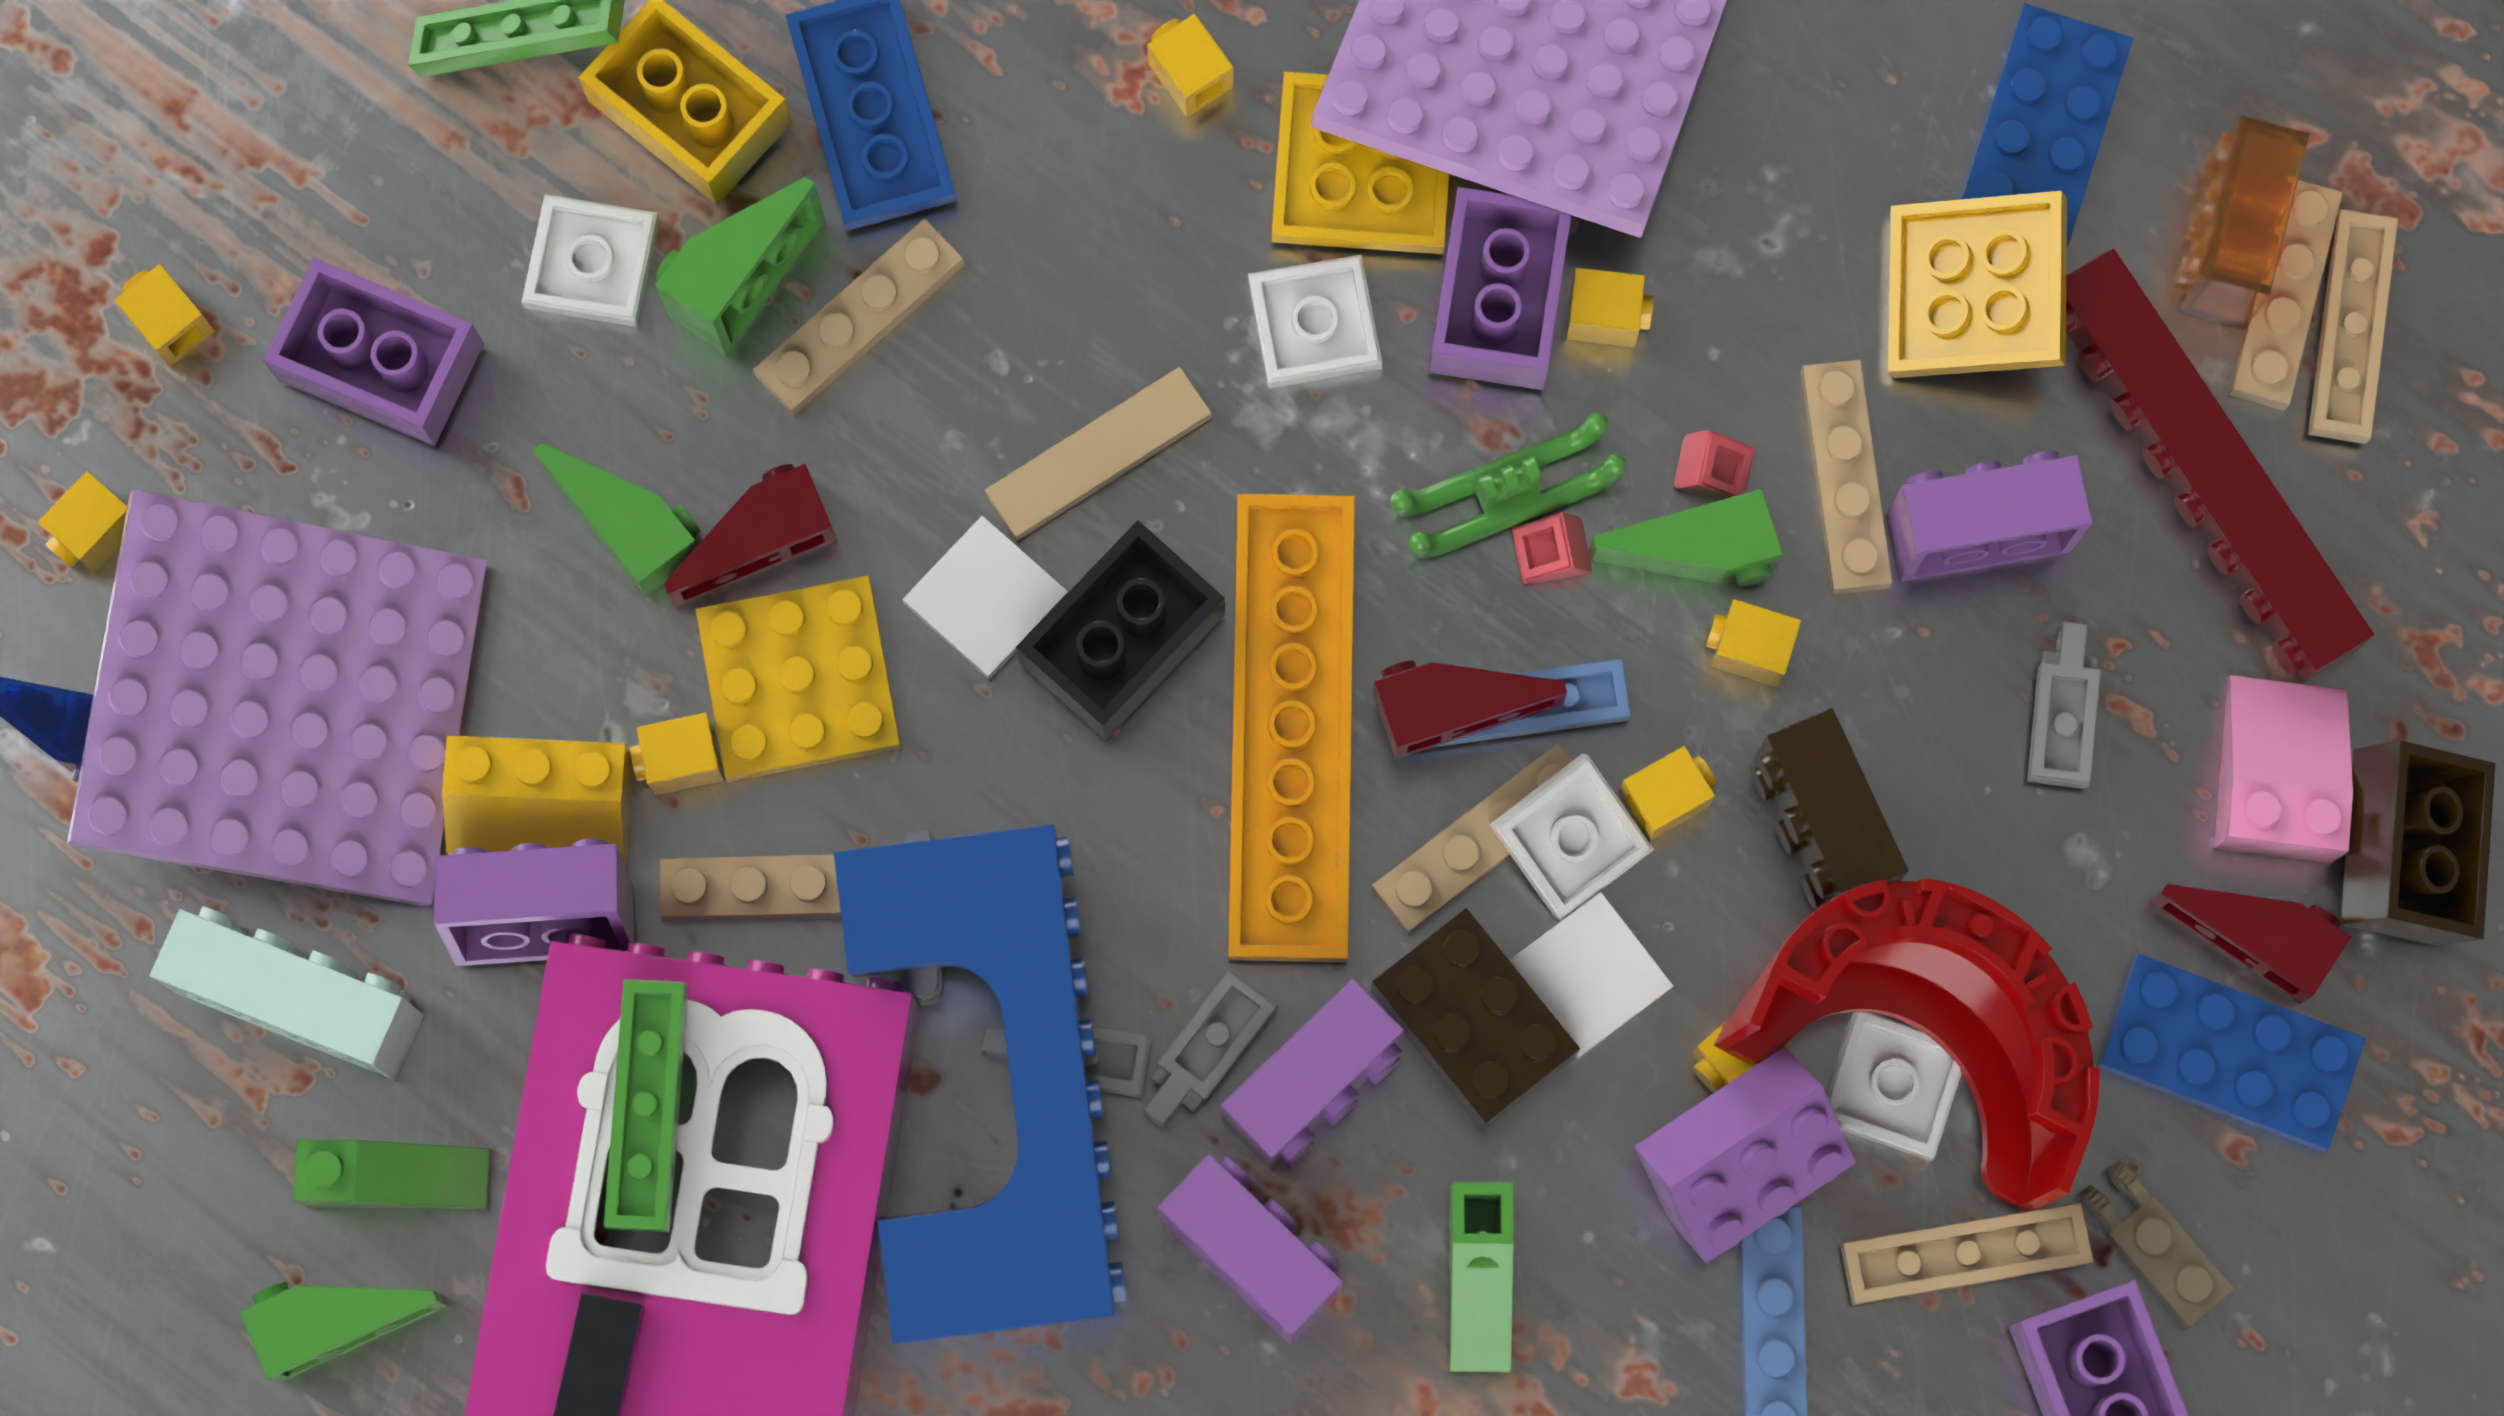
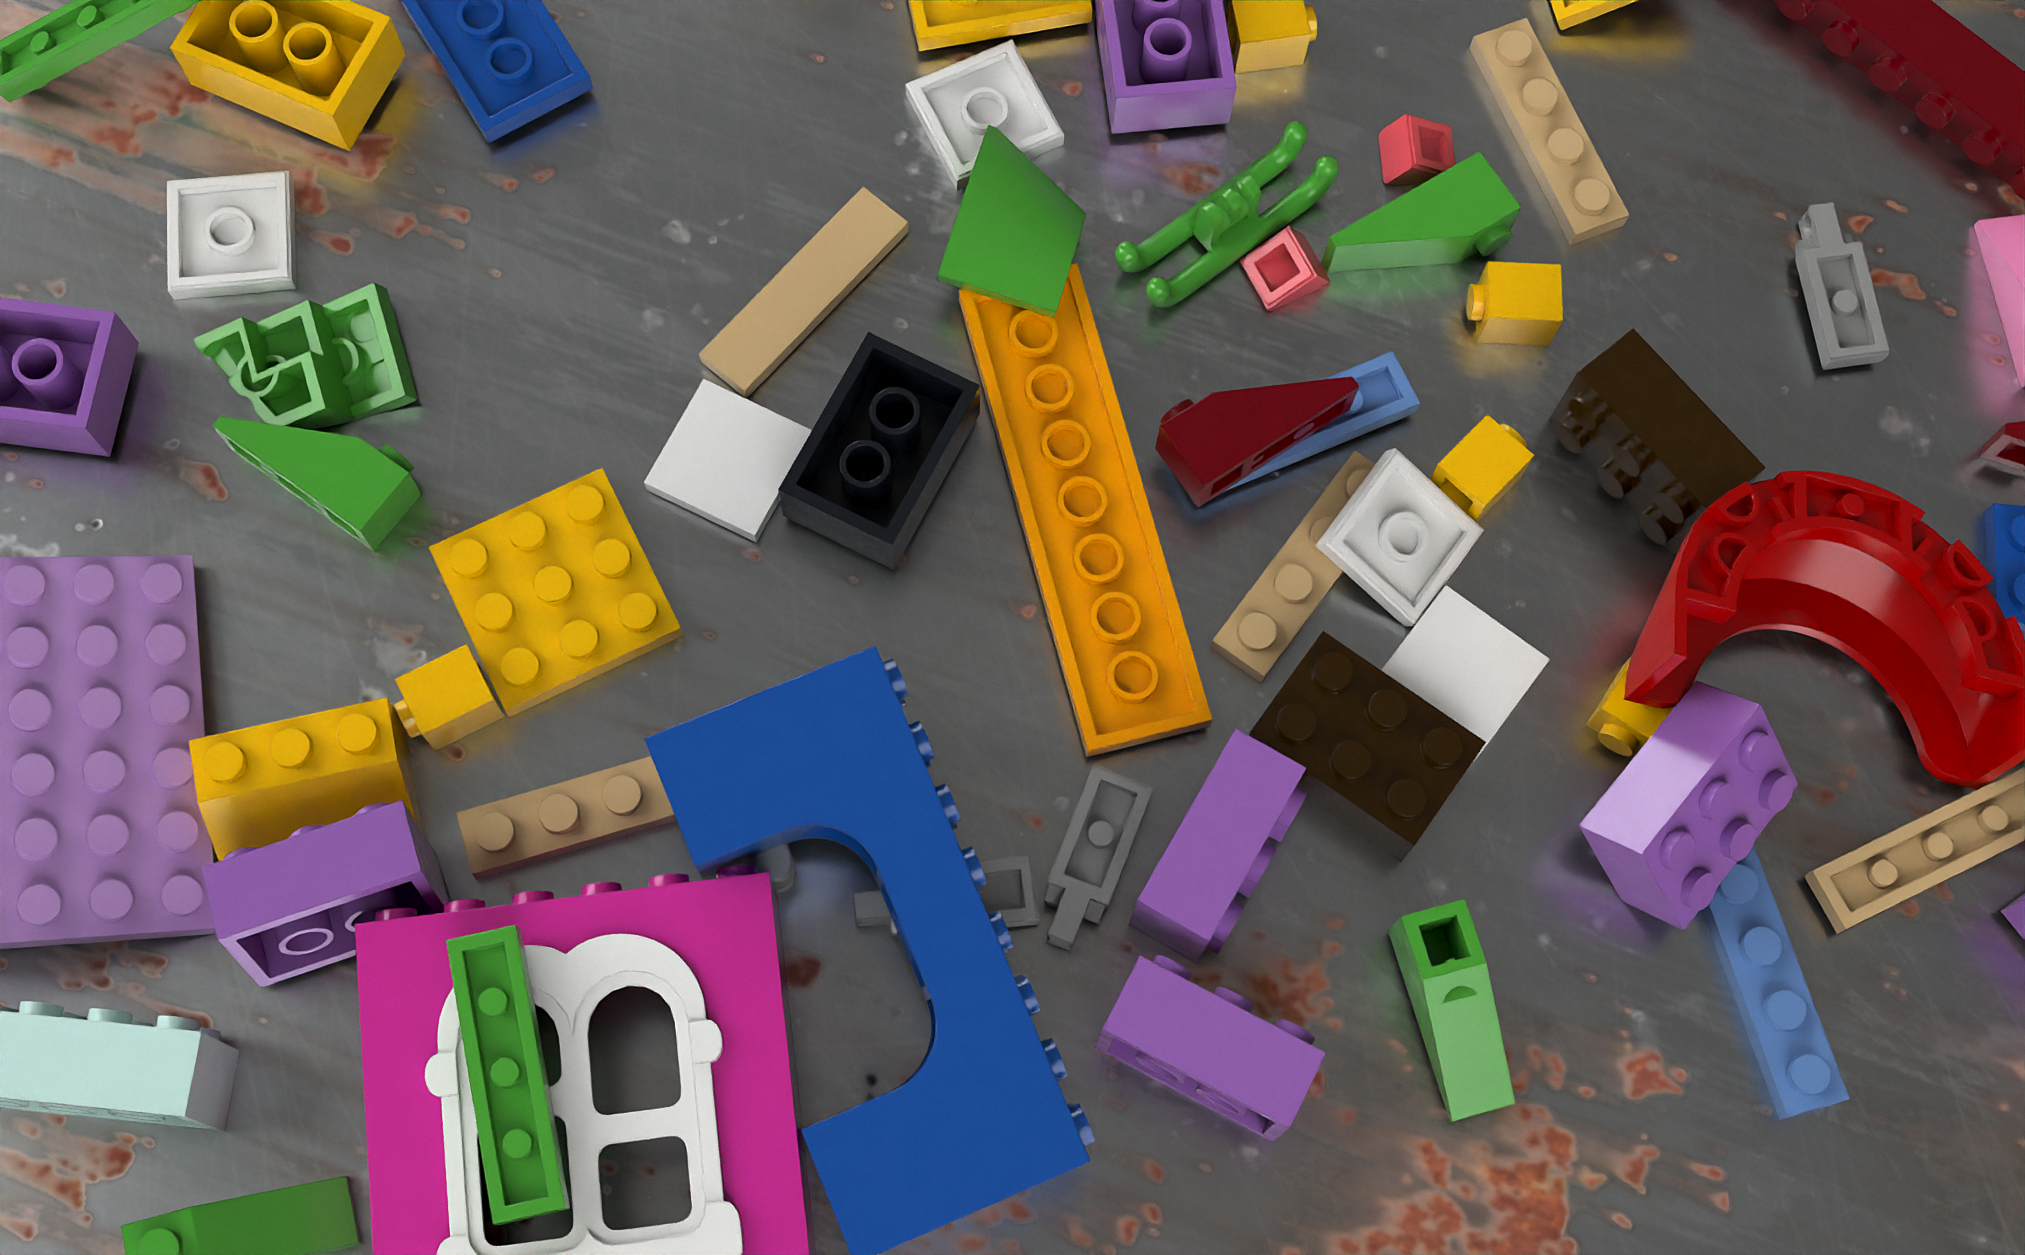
camera: 20 degrees left, 5 degrees down
bright green slope [655,177,826,357] -> none
dark red slope [663,464,837,608] -> none
tan plate [753,218,964,416] -> none
white tile [1826,1012,1962,1161] -> none
medium lavender brick [1886,451,2092,582] -> none
none -> bright green slope [194,283,418,430]
none -> bright green slope [937,124,1086,318]

